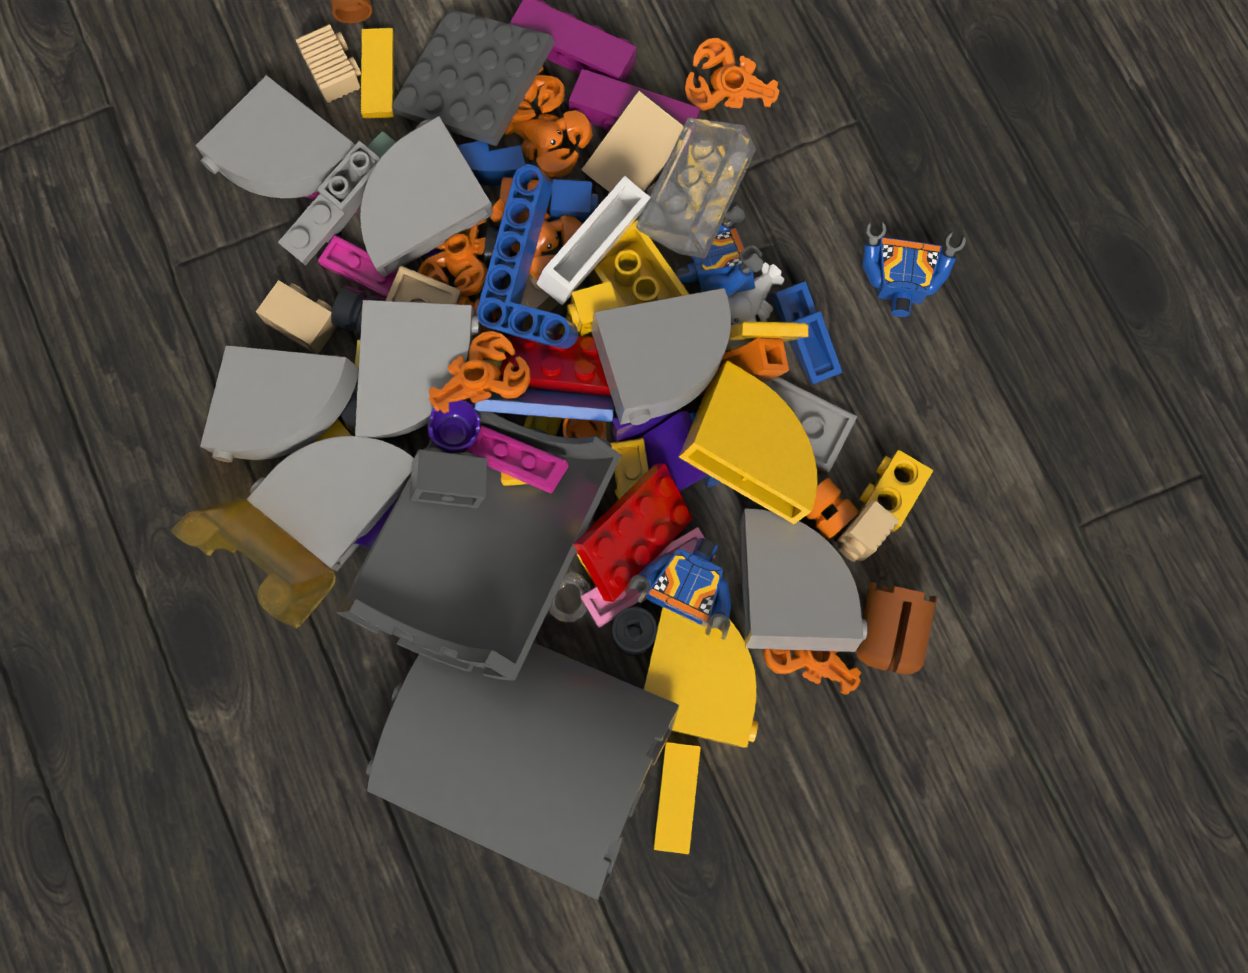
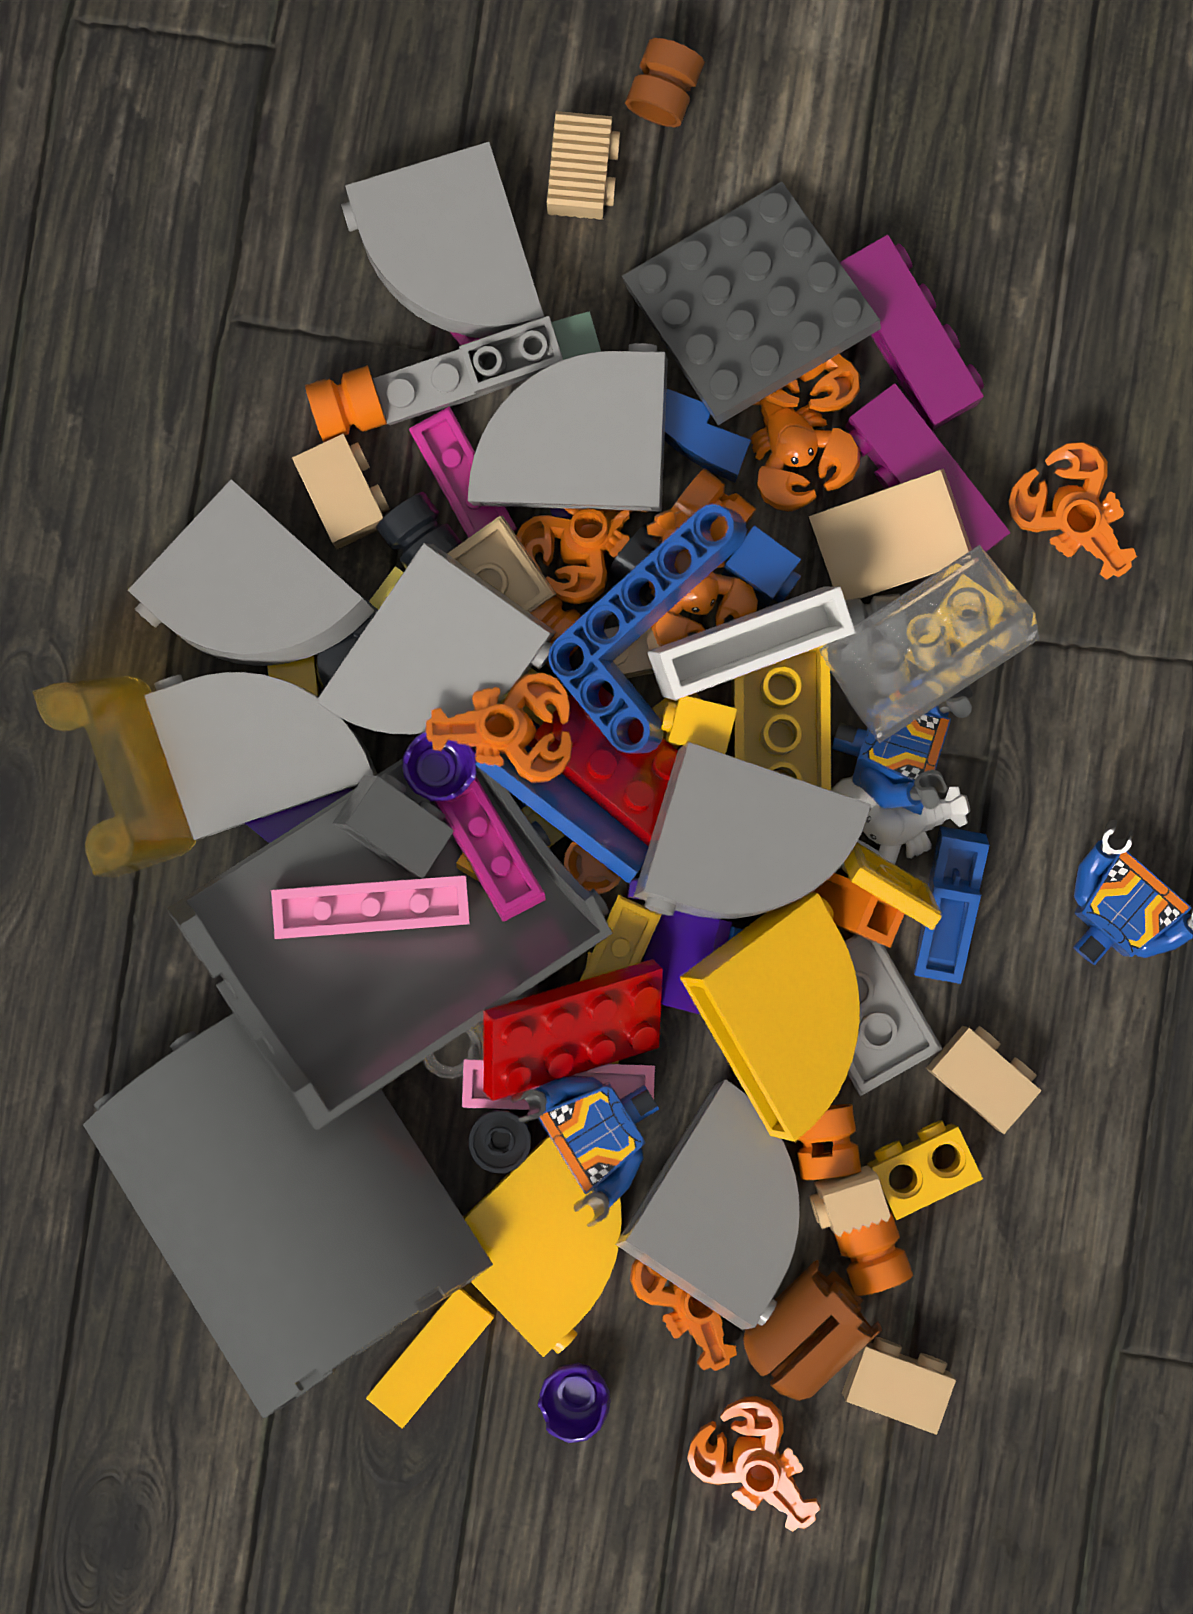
camera: 35 degrees right, 10 degrees up
yellow tile [361,28,394,118] -> none
none -> bright pink plate [271,875,470,939]
none -> orange wheel [305,365,387,443]
none -> dark purple hair [538,1363,611,1443]
none -> orange animal [687,1396,821,1532]
none -> orange wheel [834,1211,913,1296]
none -> tan brick [842,1337,956,1435]
none -> tan brick [926,1026,1041,1134]

